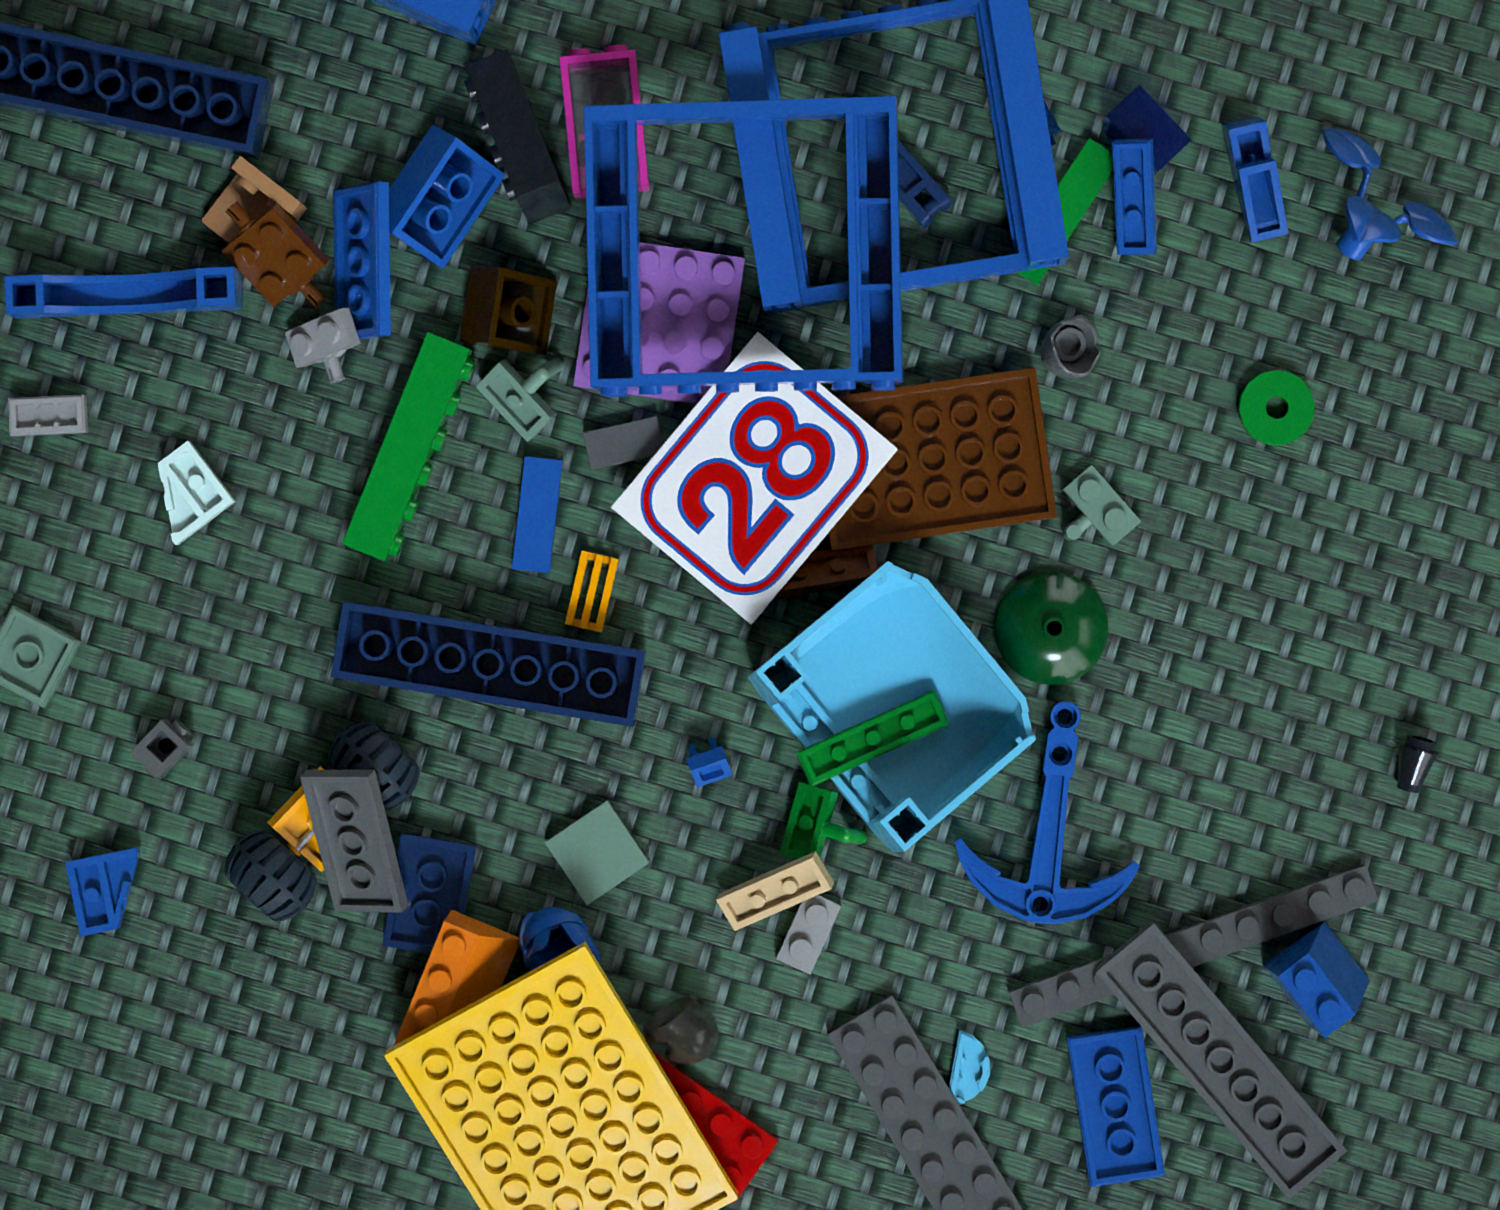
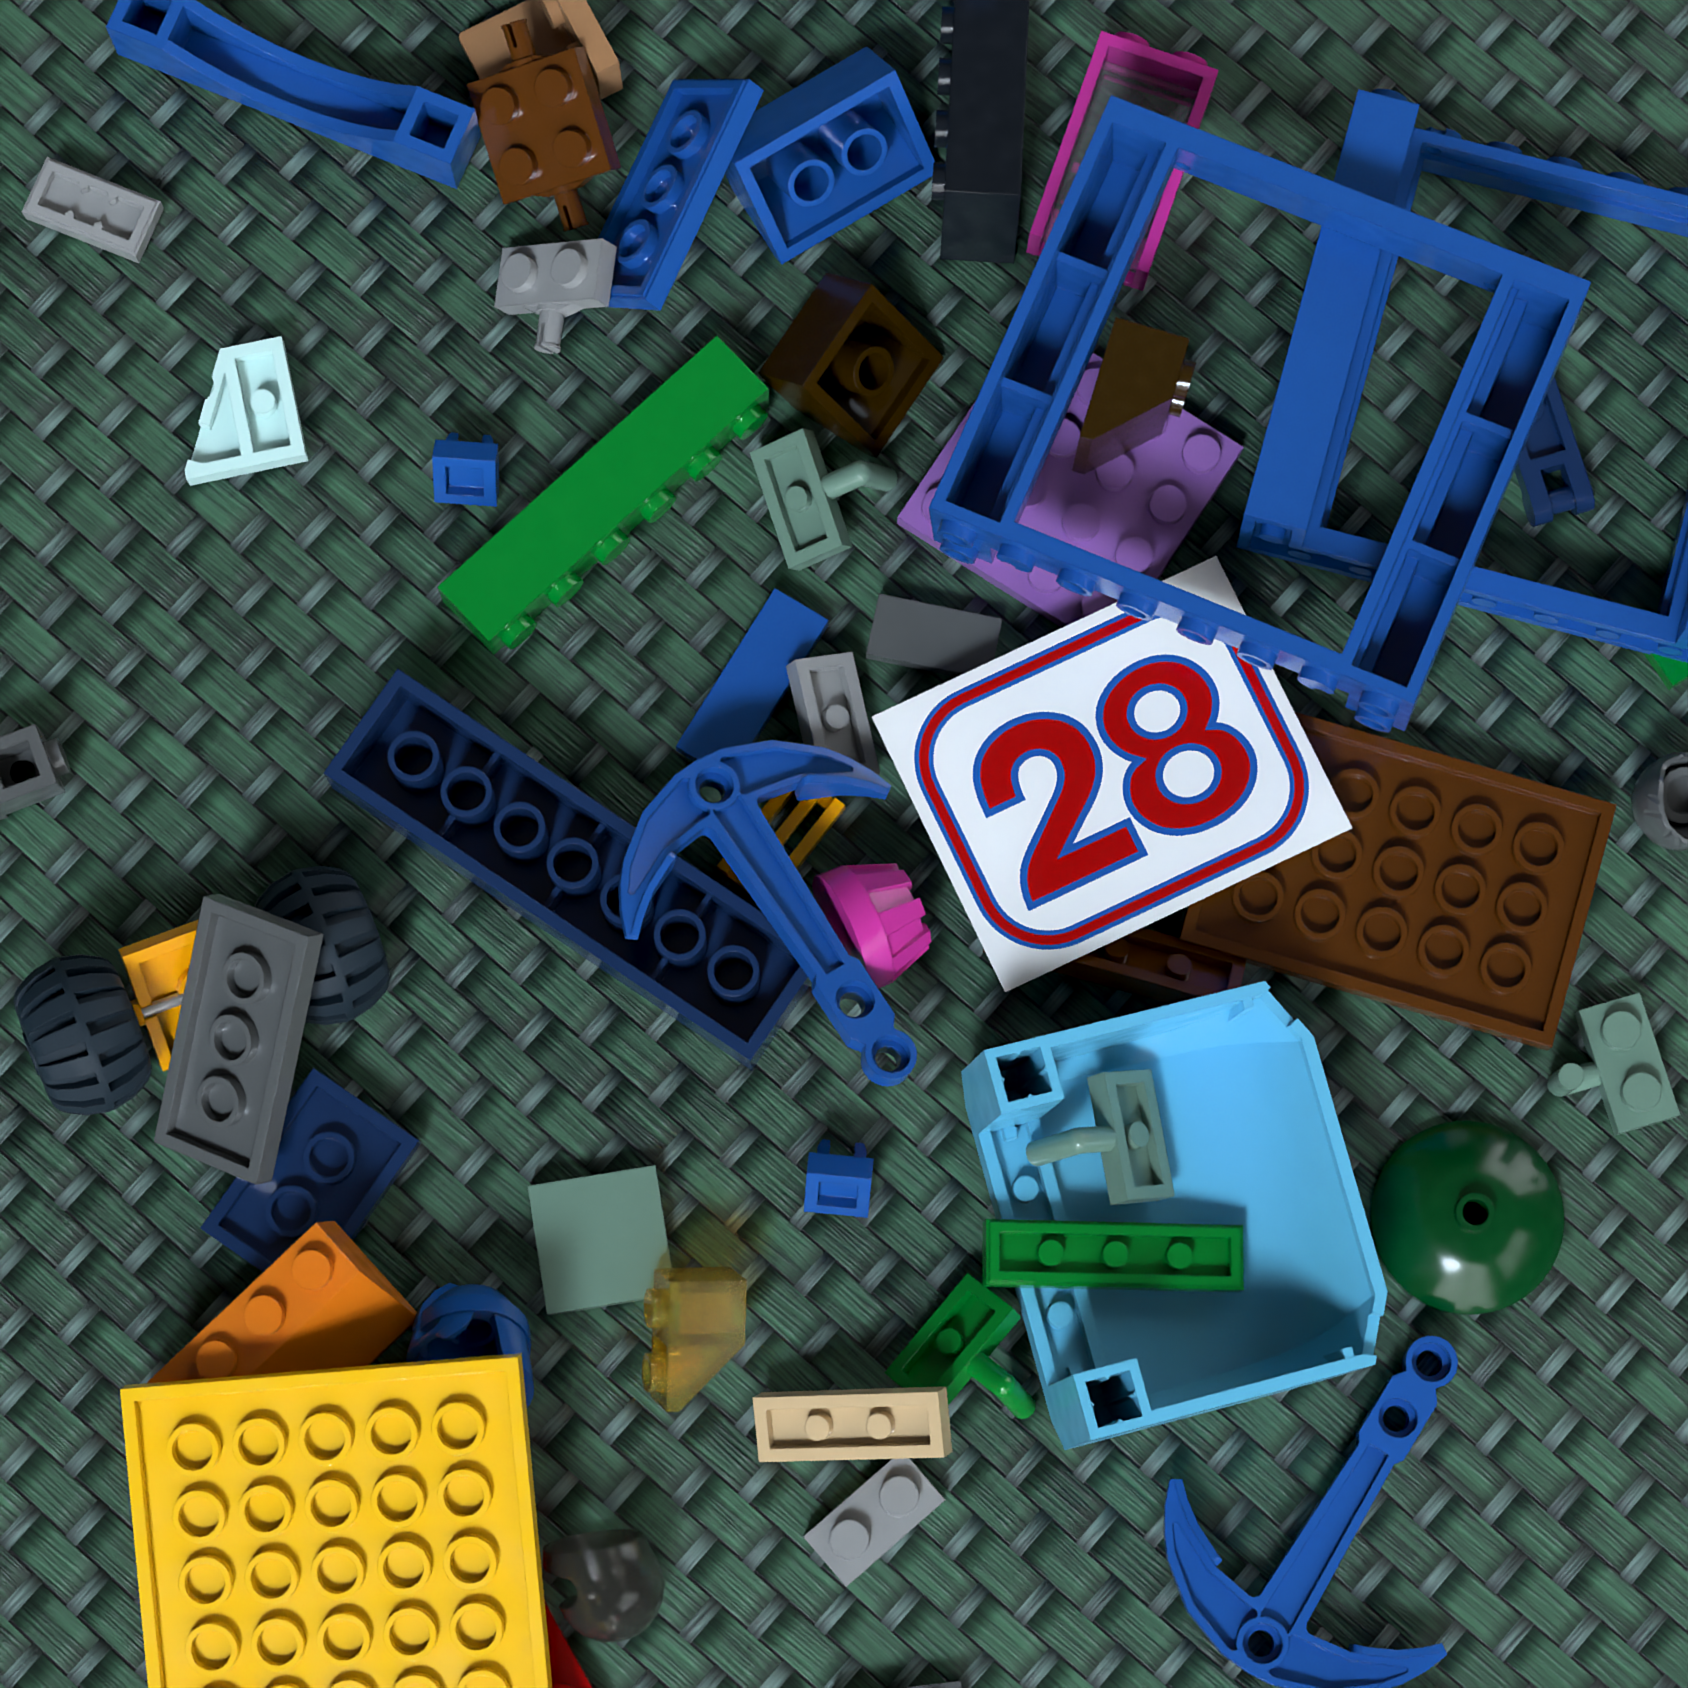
camera: 20 degrees right, 10 degrees down
none -> blue tile [432,432,499,507]
none -> blue piece [618,740,917,1087]
none -> clear yellow slope [642,1267,747,1412]
none -> light grey plate [786,652,880,775]
none -> dark pink piece [812,863,931,989]
none -> sand green plate [1026,1069,1175,1205]
none -> dark brown slope [1072,317,1196,474]

